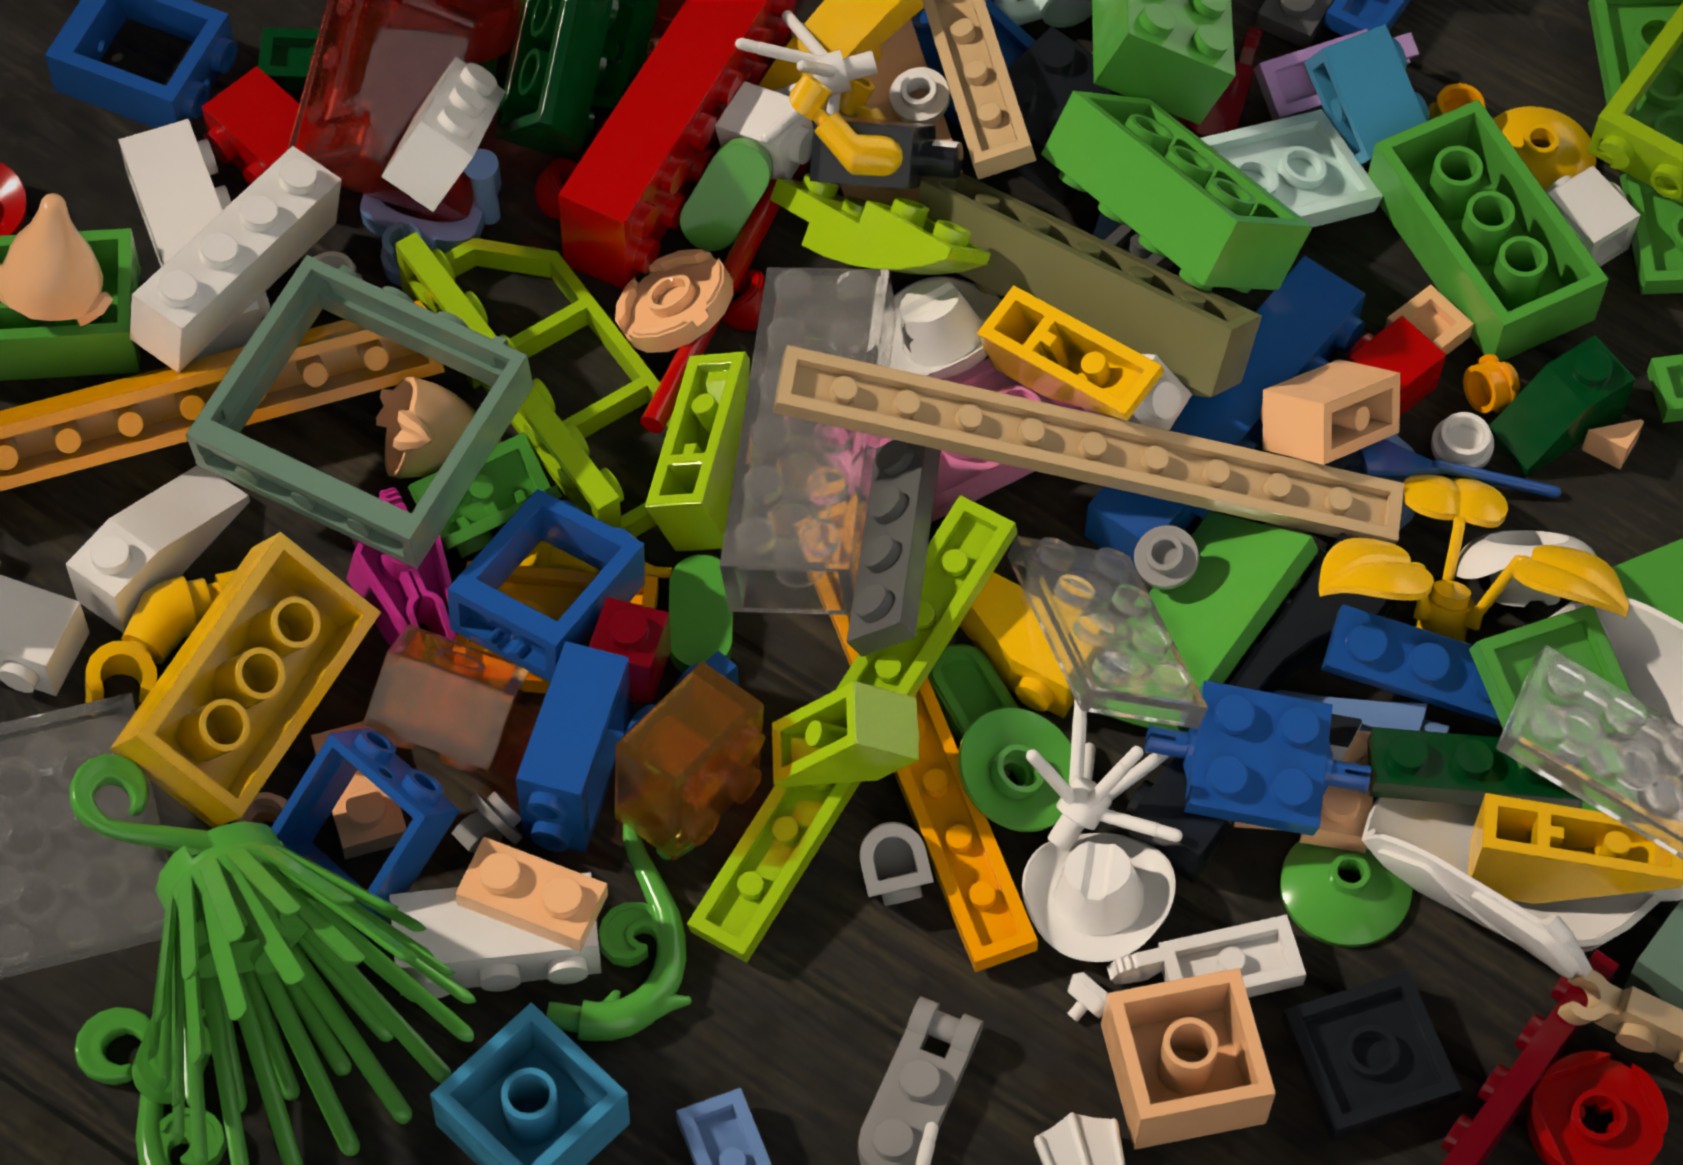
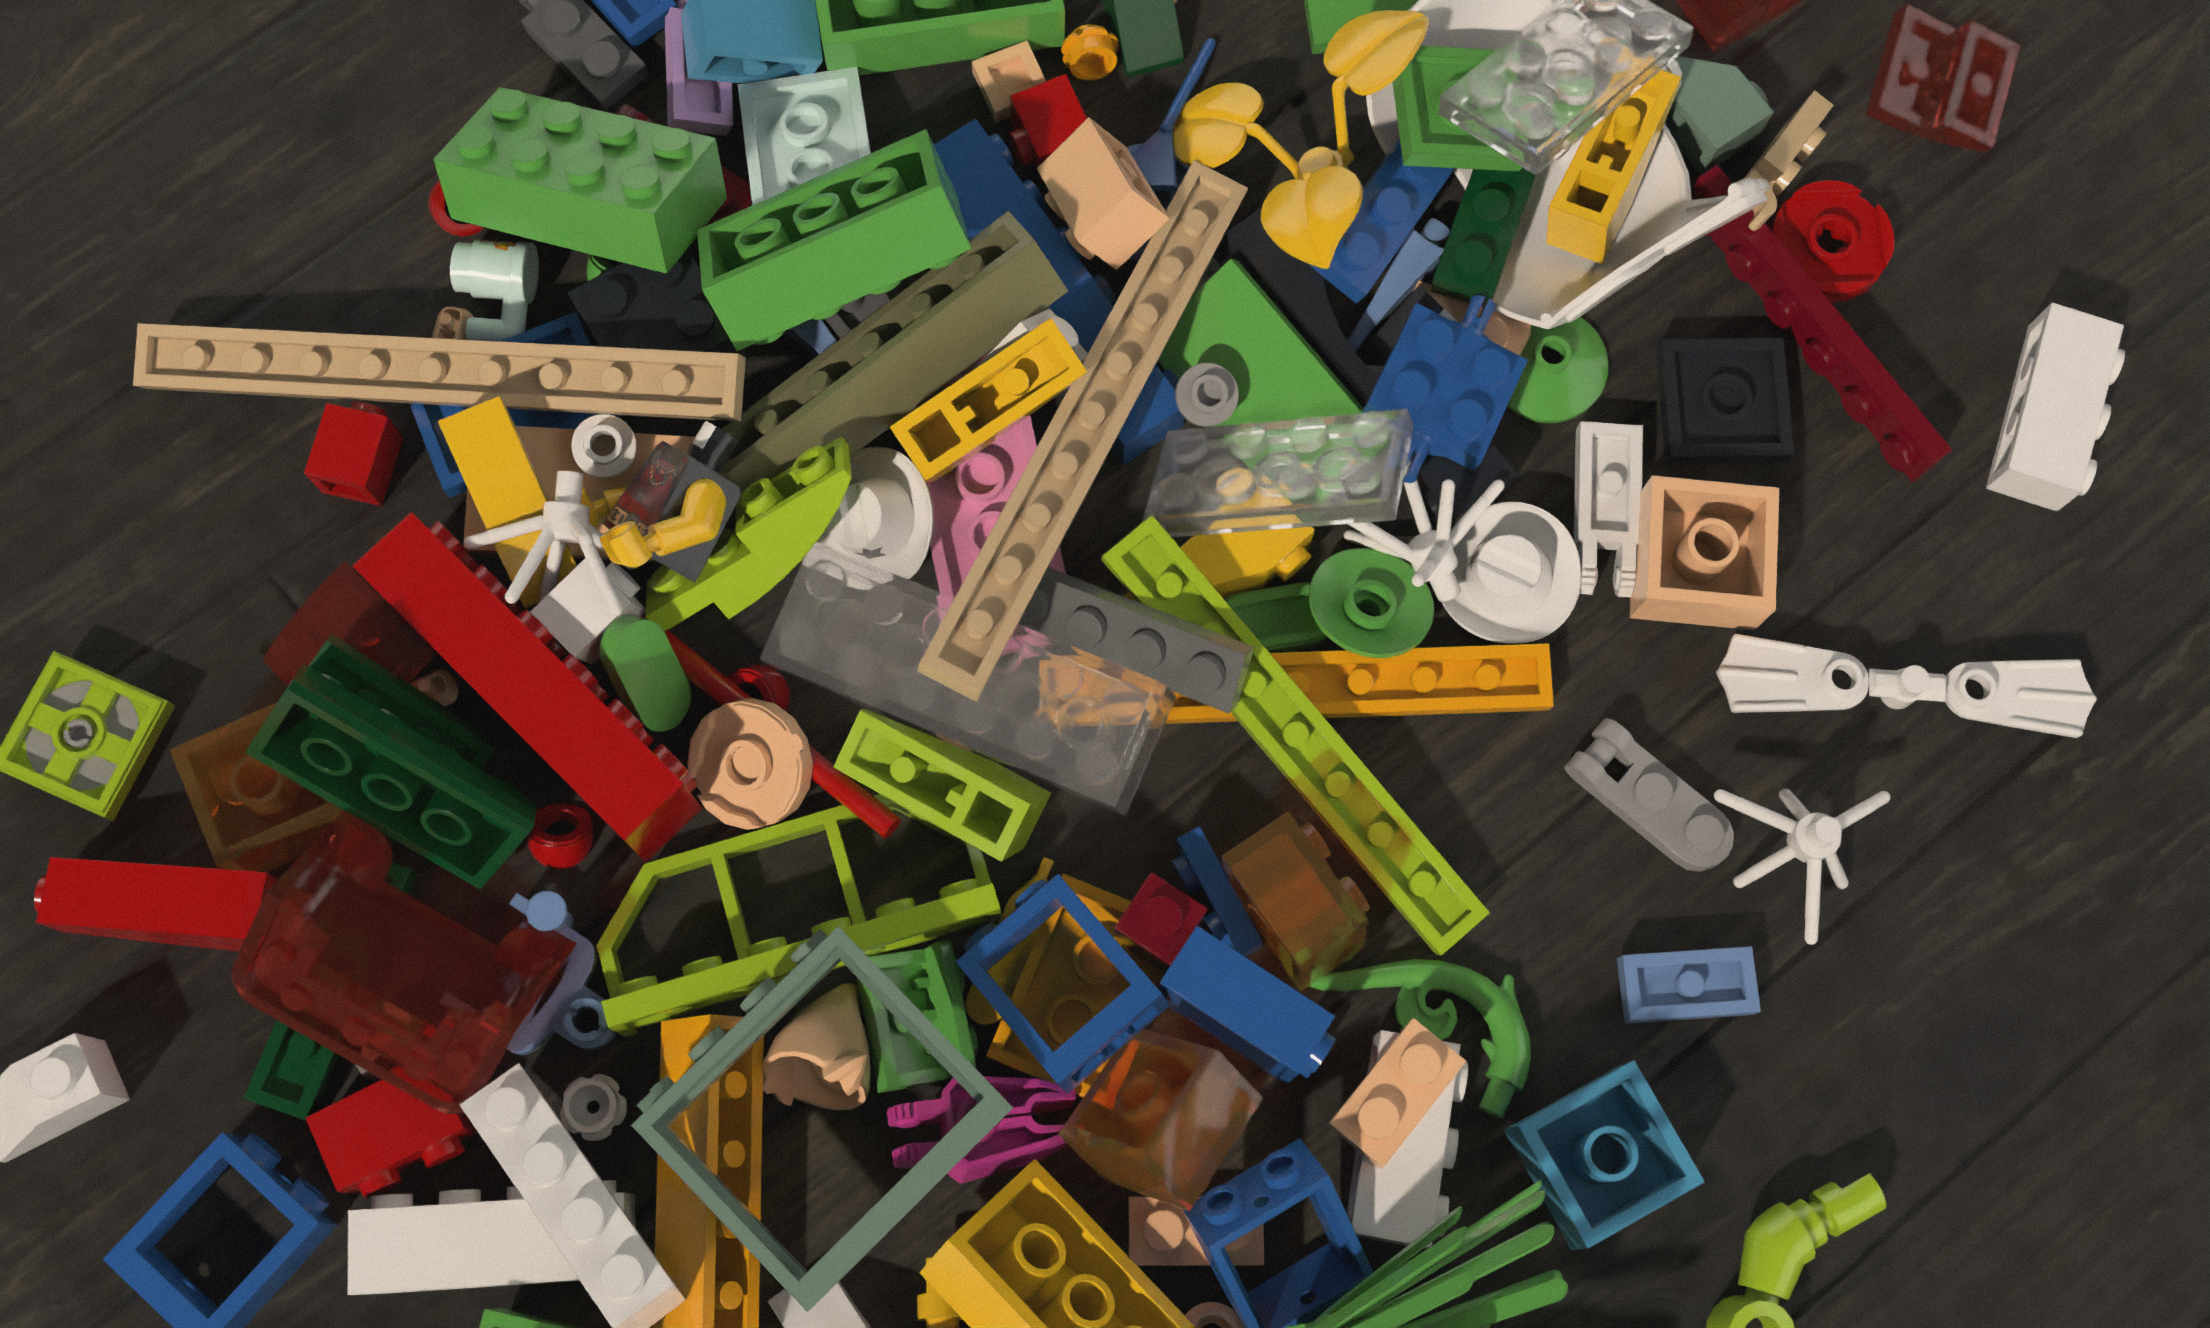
camera: 75 degrees left, 15 degrees up
white brick [381,57,506,212] -> none
light grey plate [452,791,523,854] -> none
bright green tile [669,555,733,673] -> none
lime slope [772,681,920,787] -> none
light grey plate [860,822,934,906] -> none
white rock [1067,972,1108,1022] -> none
white plate [1431,412,1494,469] -> none
white hat [1456,530,1597,607] -> none

